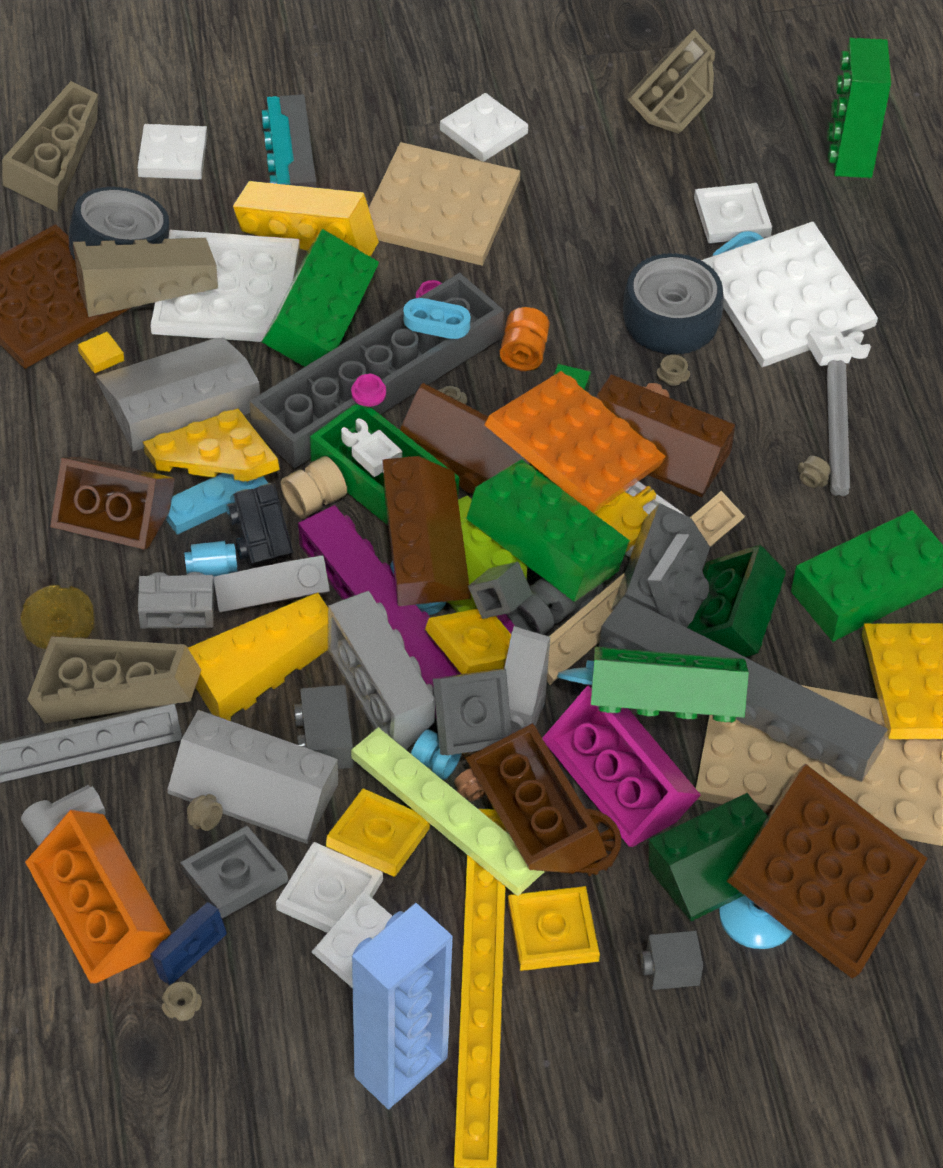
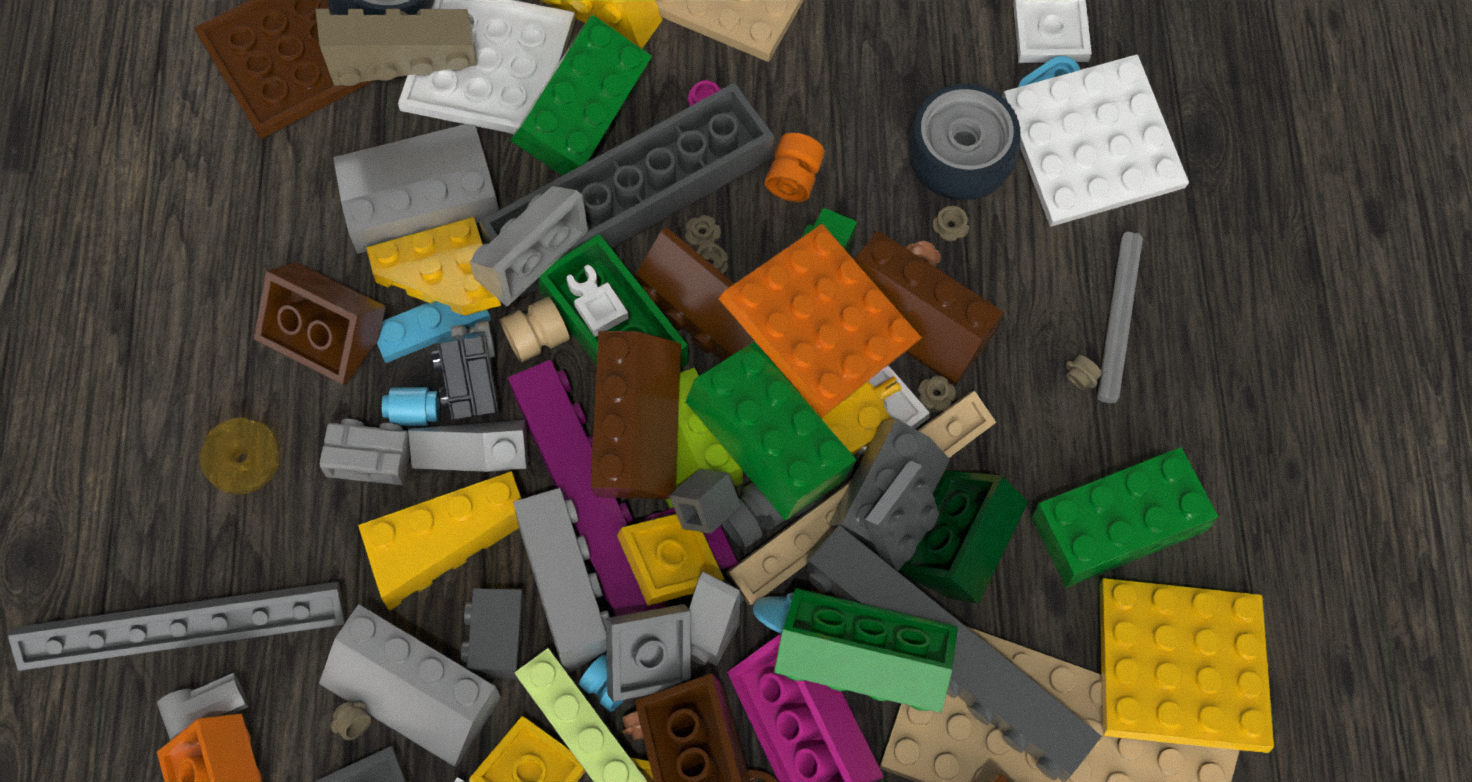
camera: 10 degrees right, 15 degrees up
dark tan wedge [27,637,201,724] -> none
yellow tile [78,332,124,373] -> none
dark pink plate [351,374,386,407] -> none
medium azure plate [403,298,471,339] -> none
white plate [807,330,871,366] -> none
none -> light grey slope [470,186,588,307]
none -> dark tan plate [918,375,956,412]

